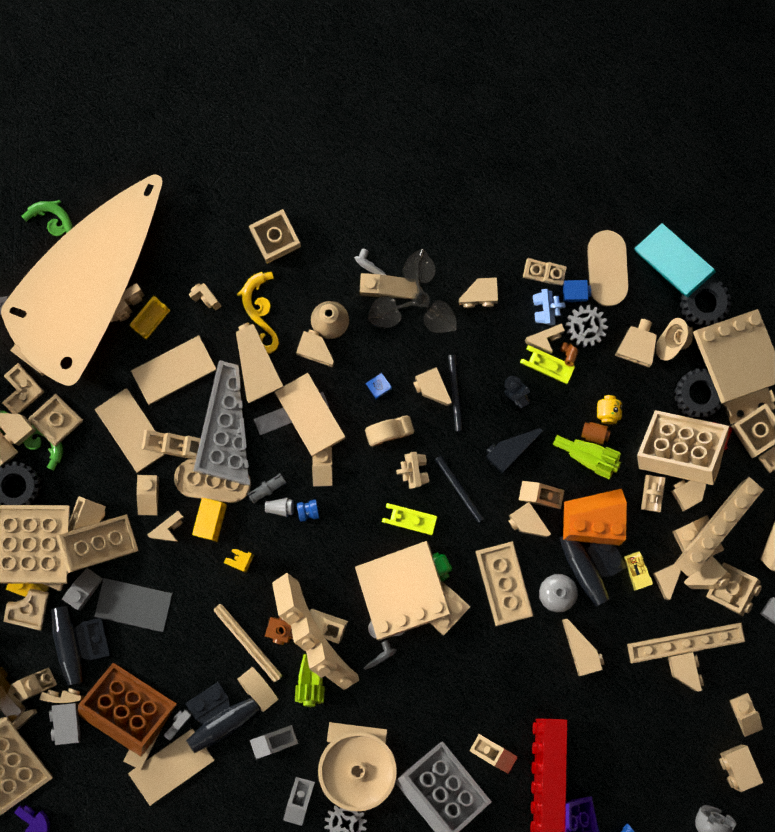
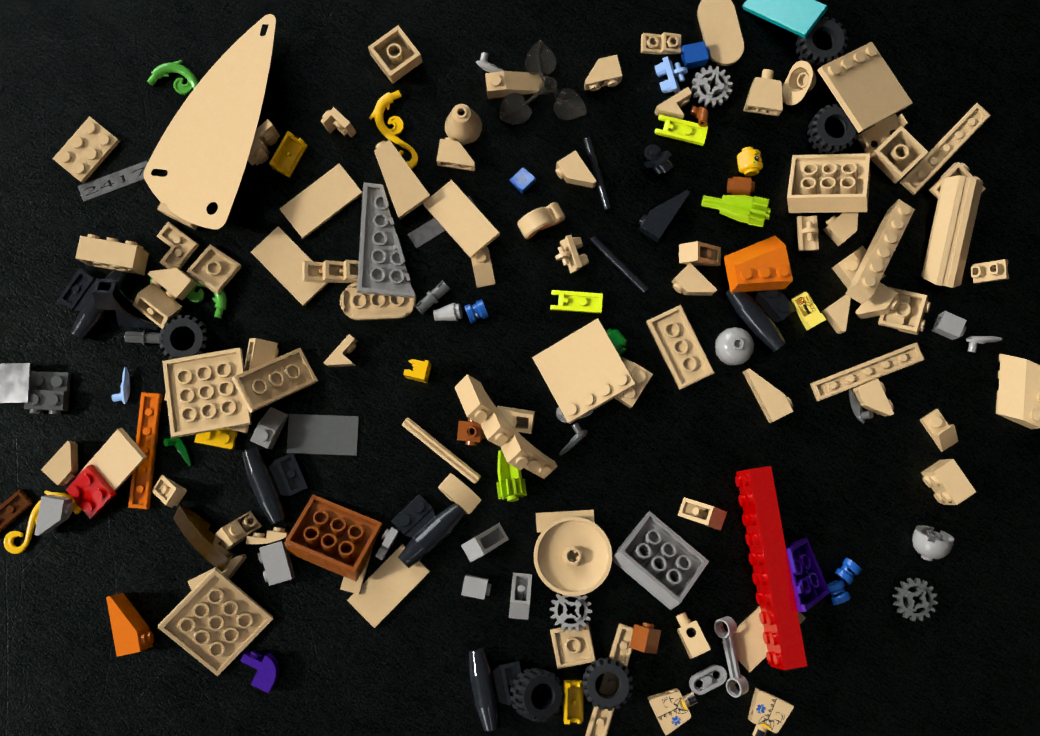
camera: 10 degrees left, 0 degrees up
tan tile [3,588,49,630] -> none
tan slope [137,475,159,516] -> none
yellow hinge [192,498,227,541] -> none
none -> light grey brick [461,574,491,600]
none -> dark grey bar [849,389,873,424]

